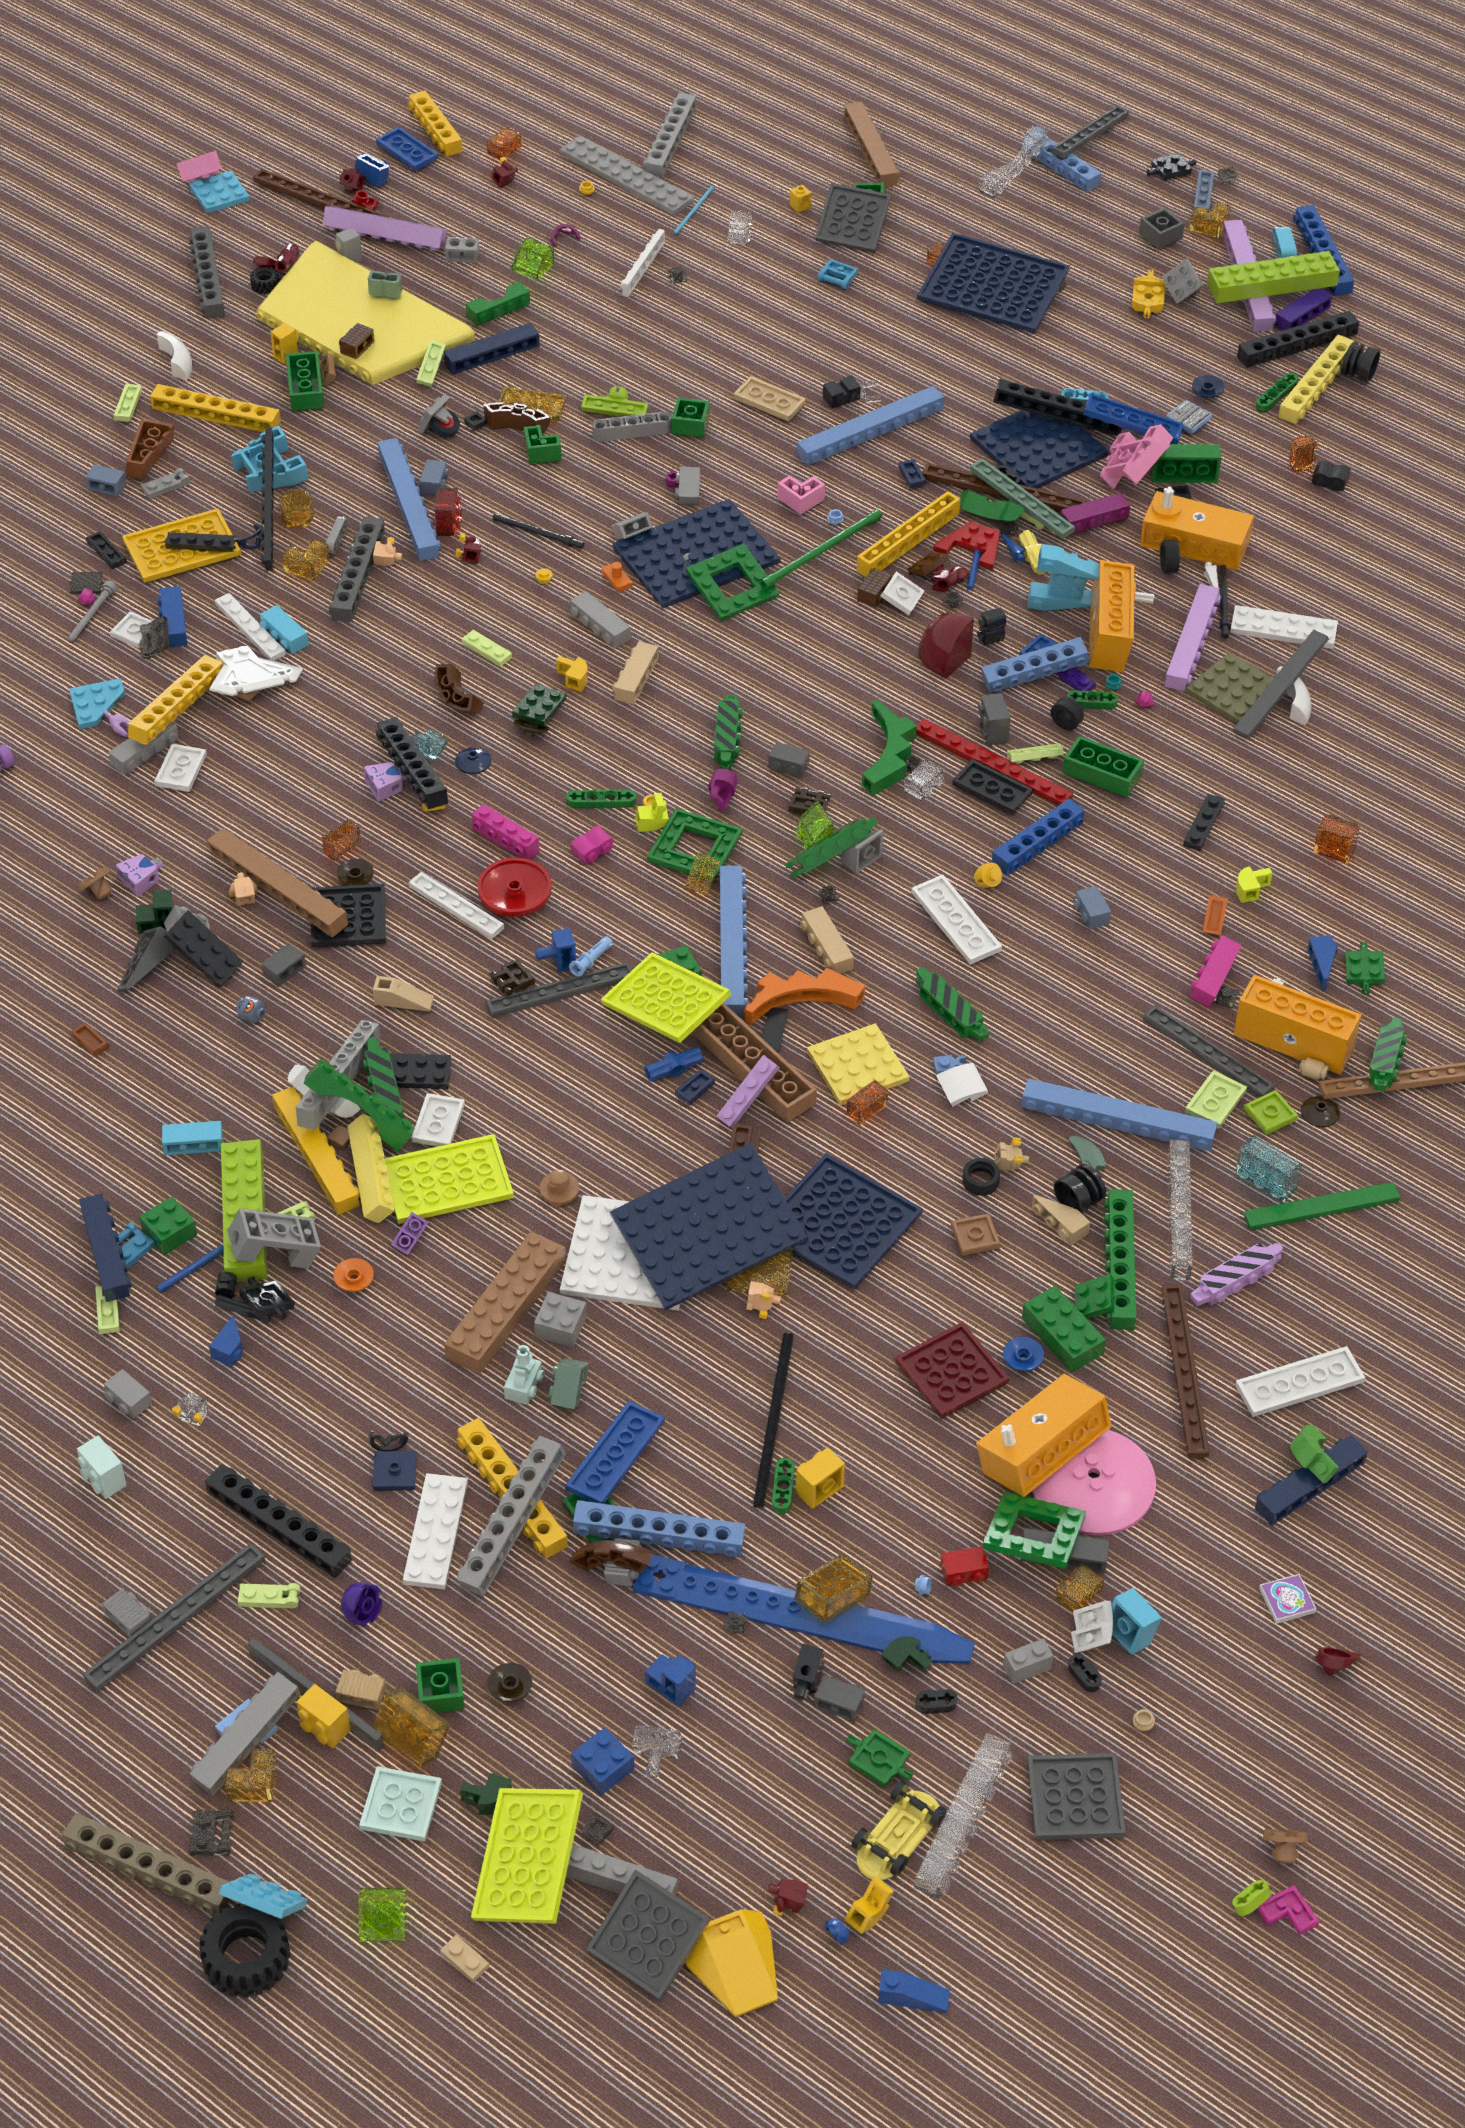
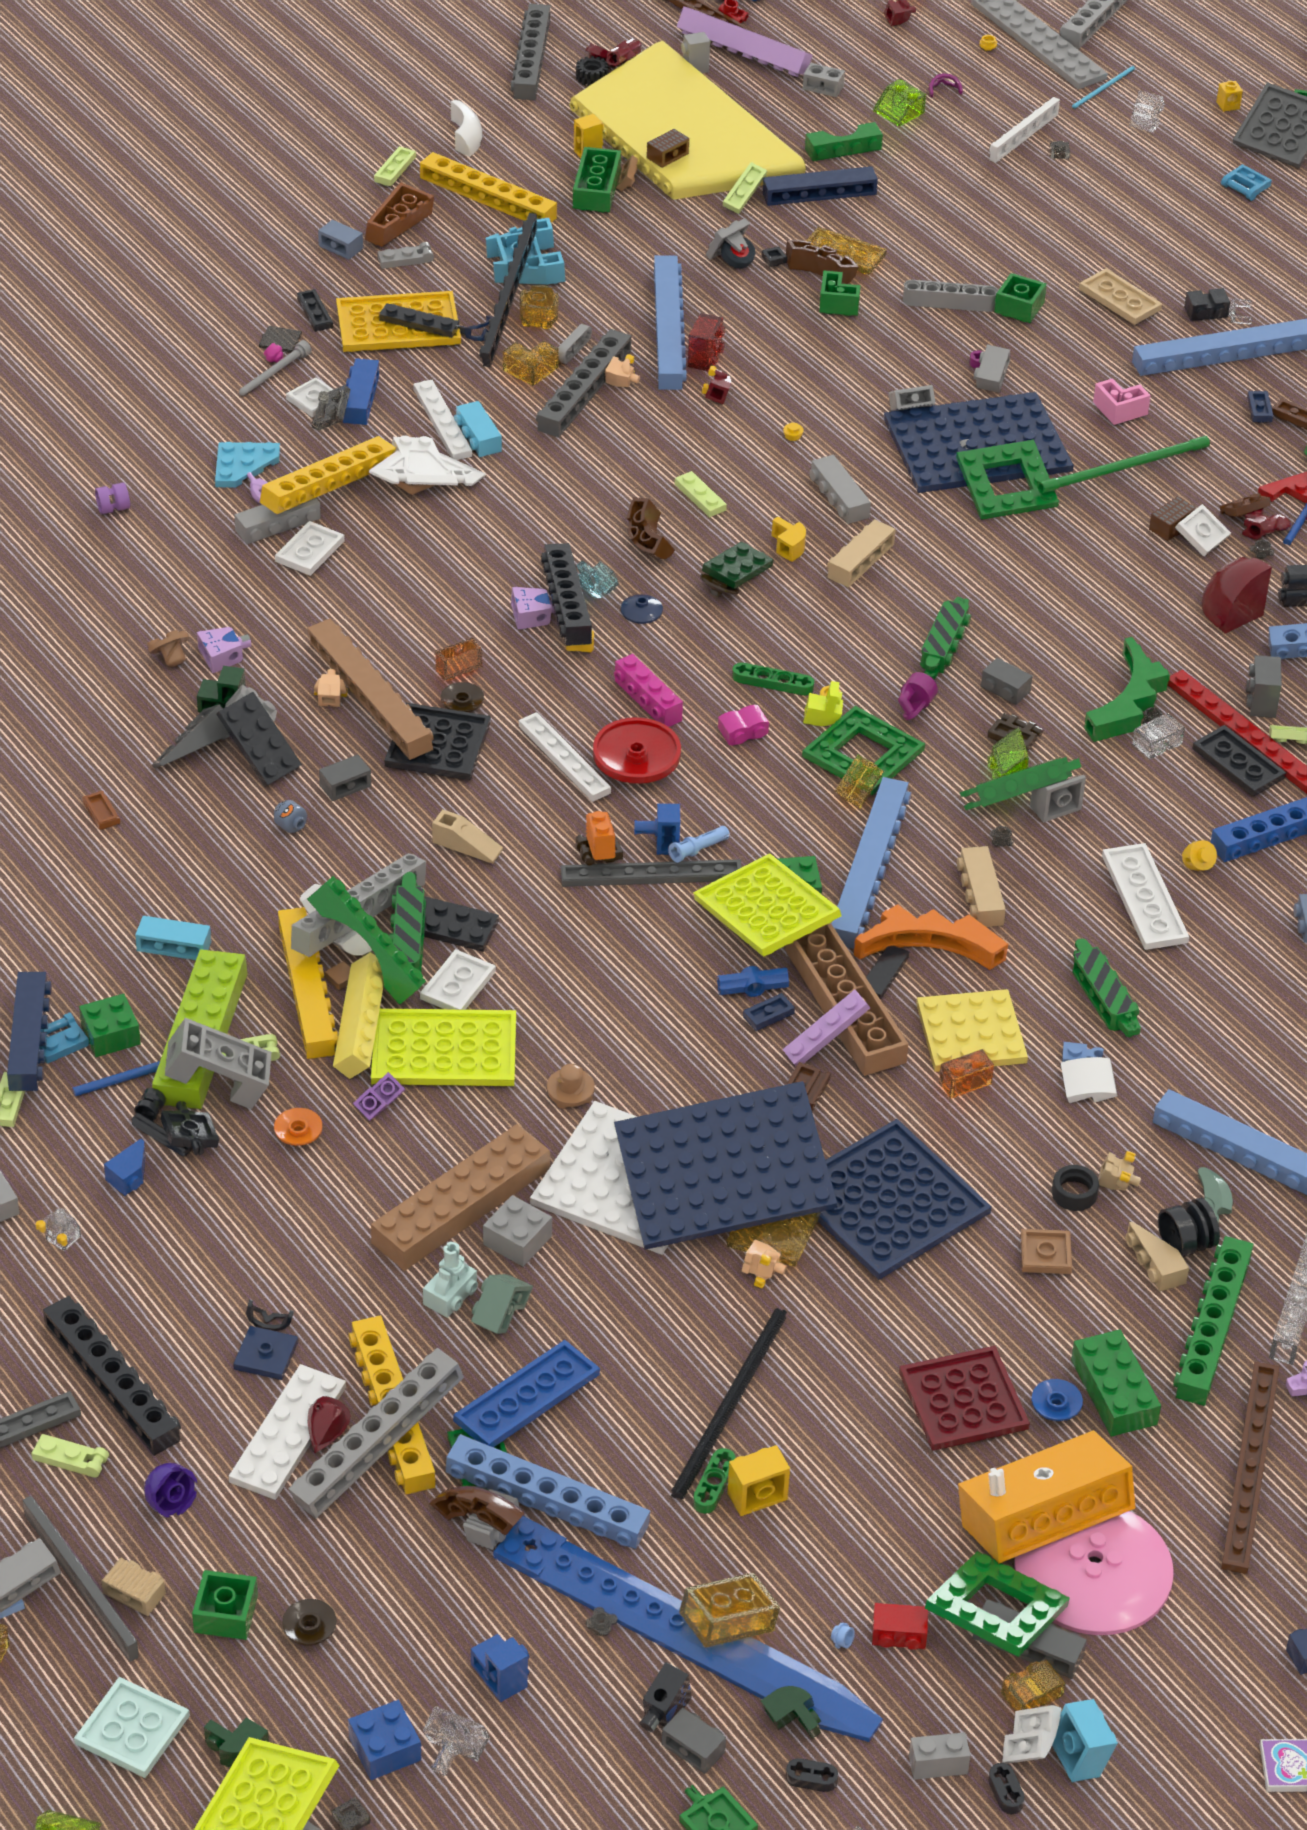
camera: 15 degrees right, 5 degrees down
yellow brick [297,1684,351,1749] -> none
sand green brick [368,271,402,299] -> none
clear yellow brick [373,1687,451,1767] -> none
sand blue brick [420,459,449,496] -> none
black bar [492,513,585,549] -> none
lime plate [581,386,649,417] -> none
orange tile [601,562,632,593] -> none
light blue plate [827,509,844,525] -> none
yellow brick [857,491,960,577] -> none
green plate [1075,1274,1115,1319] -> none
none -> dark red piece [307,1396,351,1453]
none -> orange brick [586,811,615,860]

